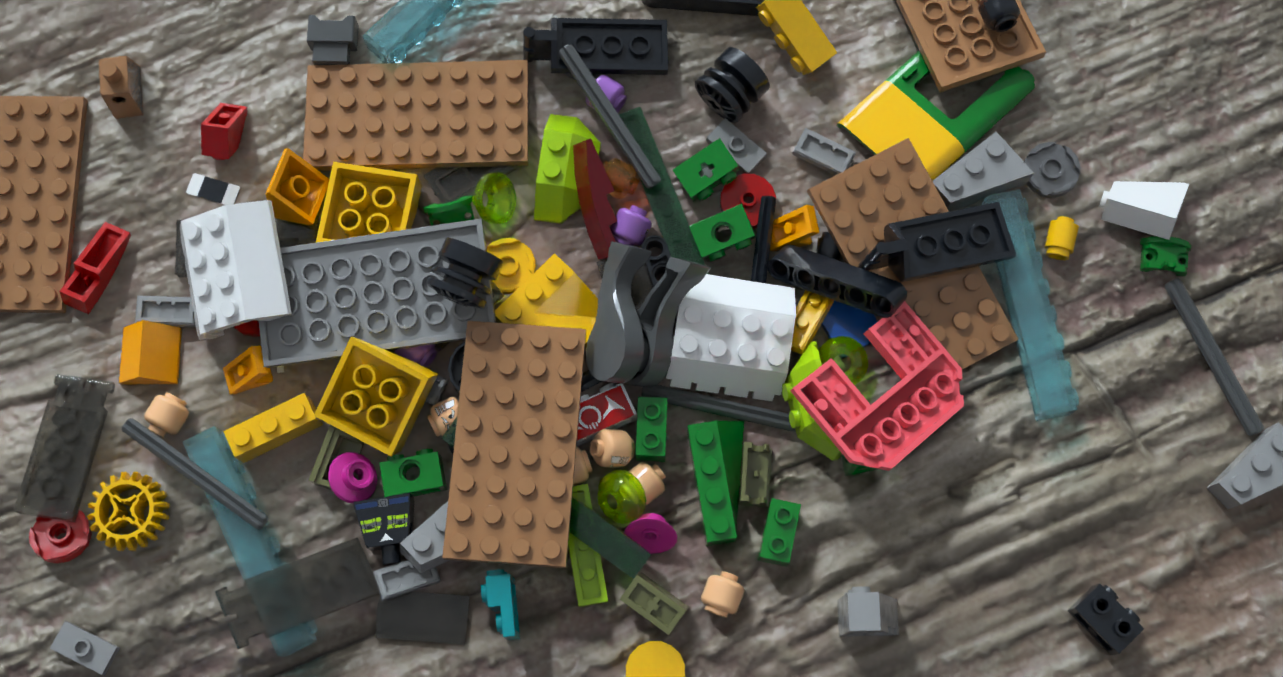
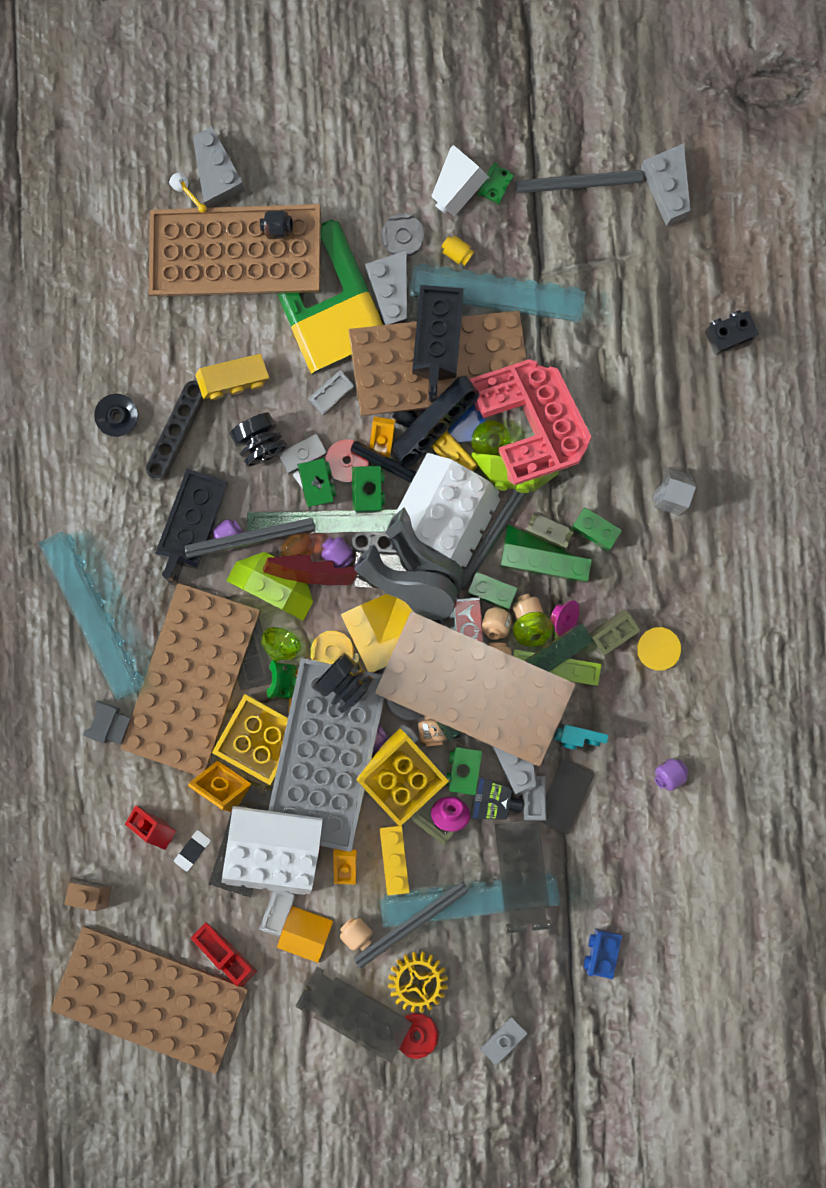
camera: 70 degrees left, 10 degrees up
light nougat head [701,571,745,618] -> none

